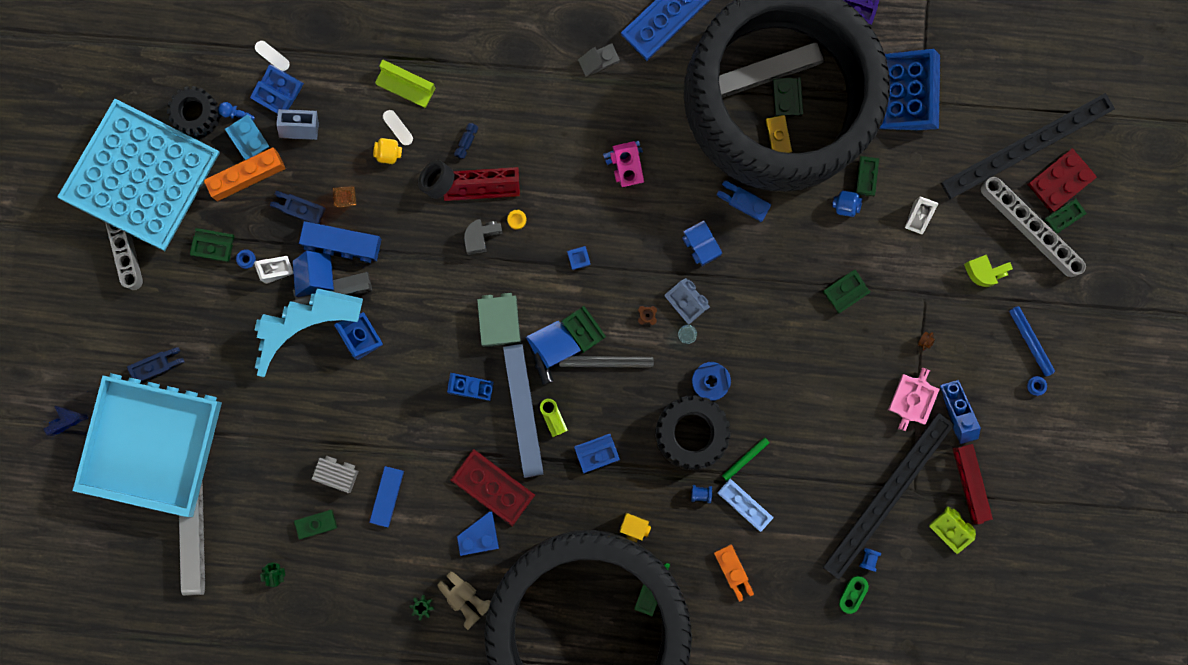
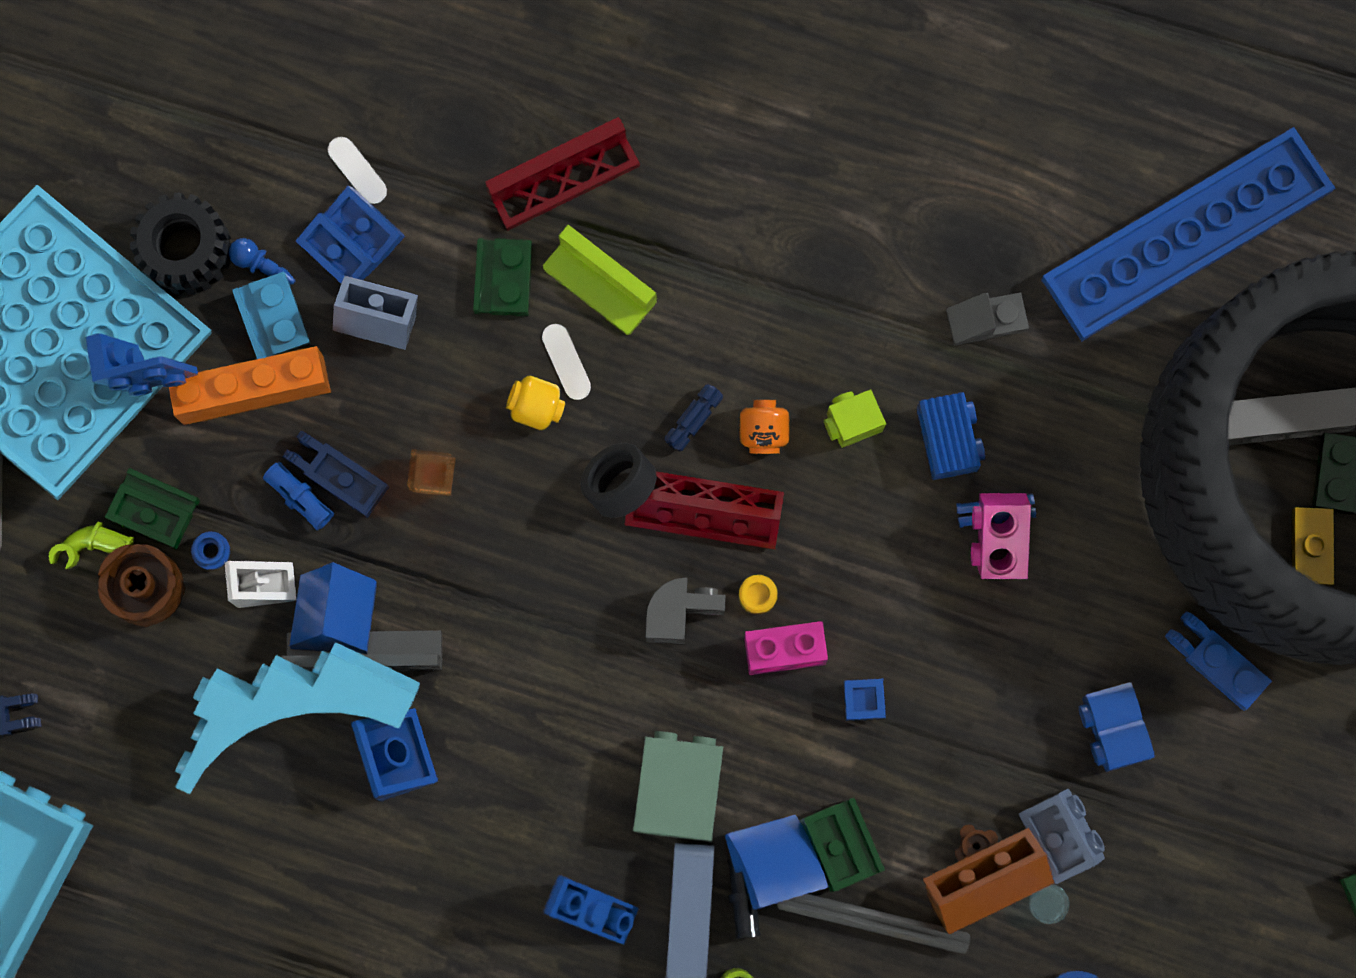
camera: 15 degrees right, 5 degrees down
blue brick [299,221,382,263] -> none
none -> lime piece [49,521,134,569]
none -> blue bracket [86,333,198,396]
none -> reddish brown brick [98,544,186,627]
none -> blue pin [263,461,334,531]
none -> dark green plate [473,238,533,316]
none -> dark red fence [485,117,640,231]
none -> orange head [740,400,789,454]
none -> dark pink brick [744,621,828,675]
none -> lime brick [824,389,886,448]
none -> blue brick [917,392,985,480]
none -> dark orange brick [923,828,1054,935]

